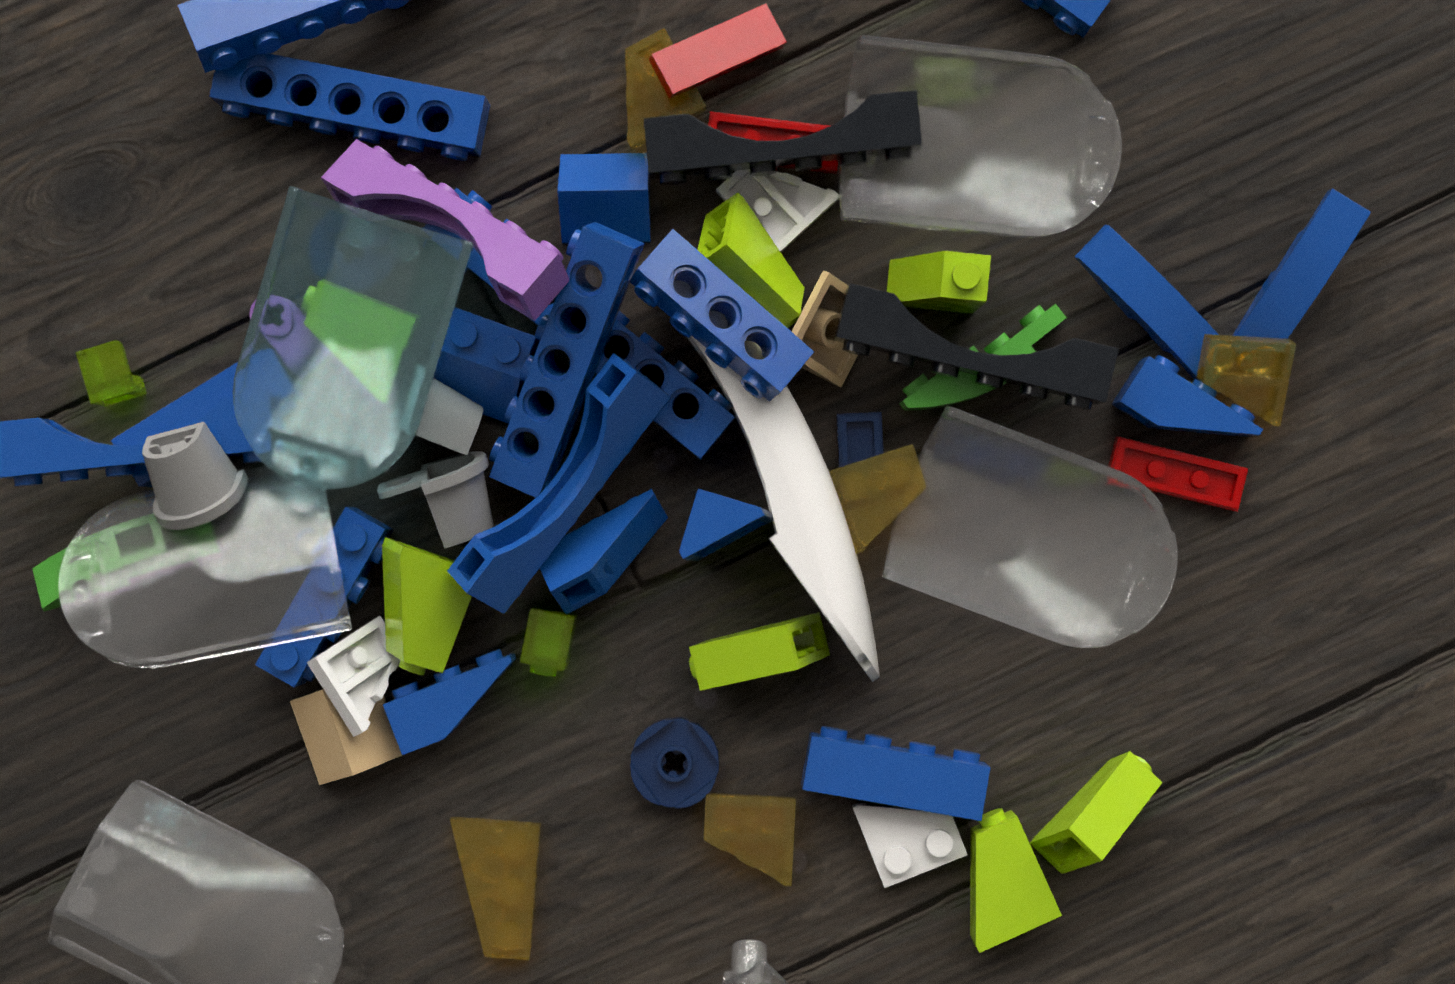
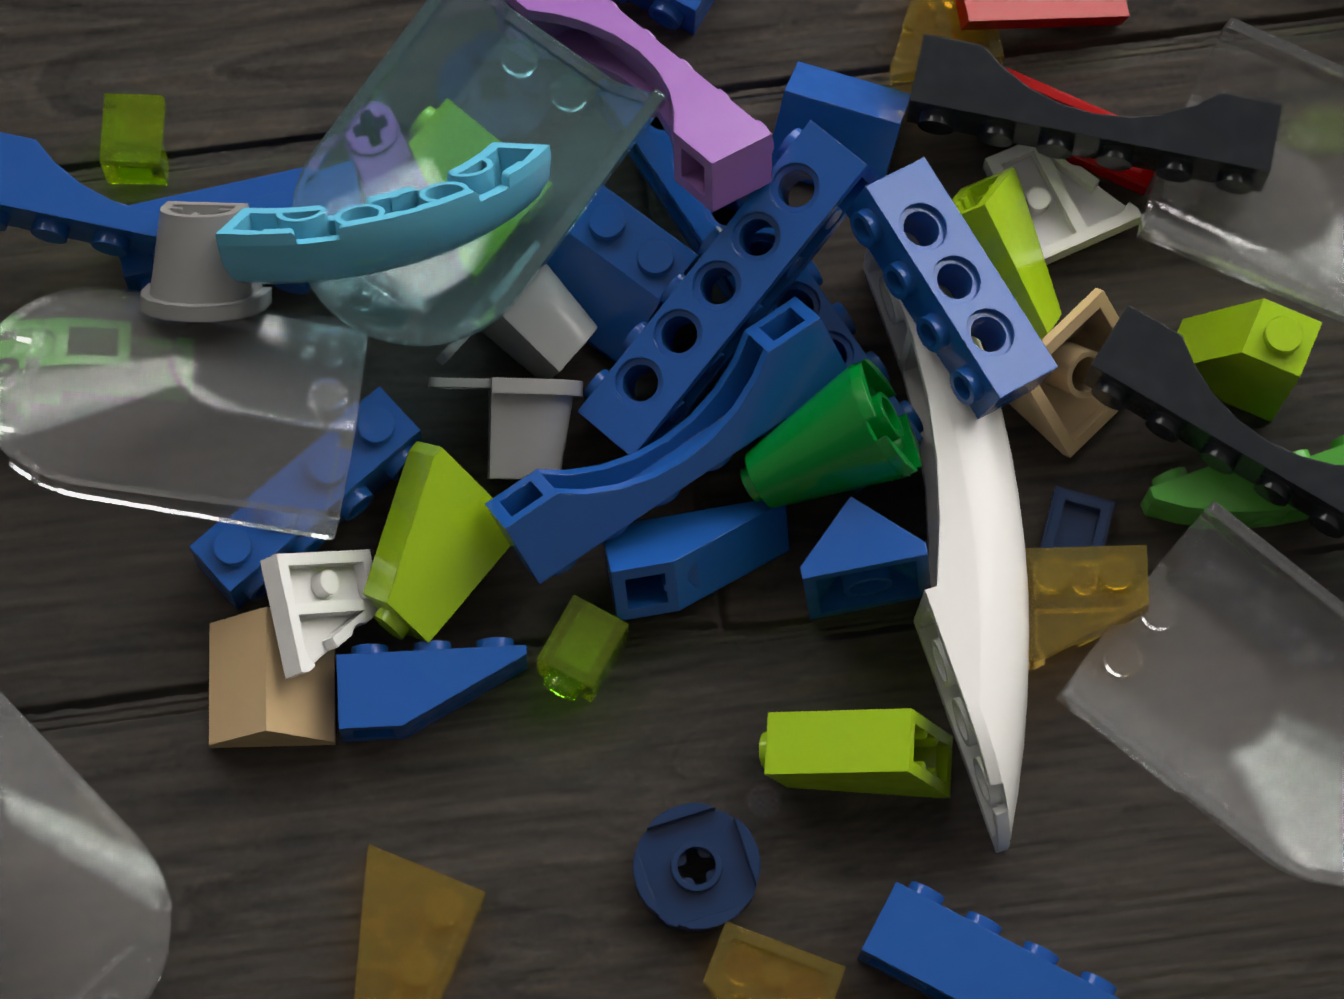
camera: 15 degrees right, 15 degrees down
none -> medium azure brick [215,142,551,284]
none -> green cone [740,359,922,509]

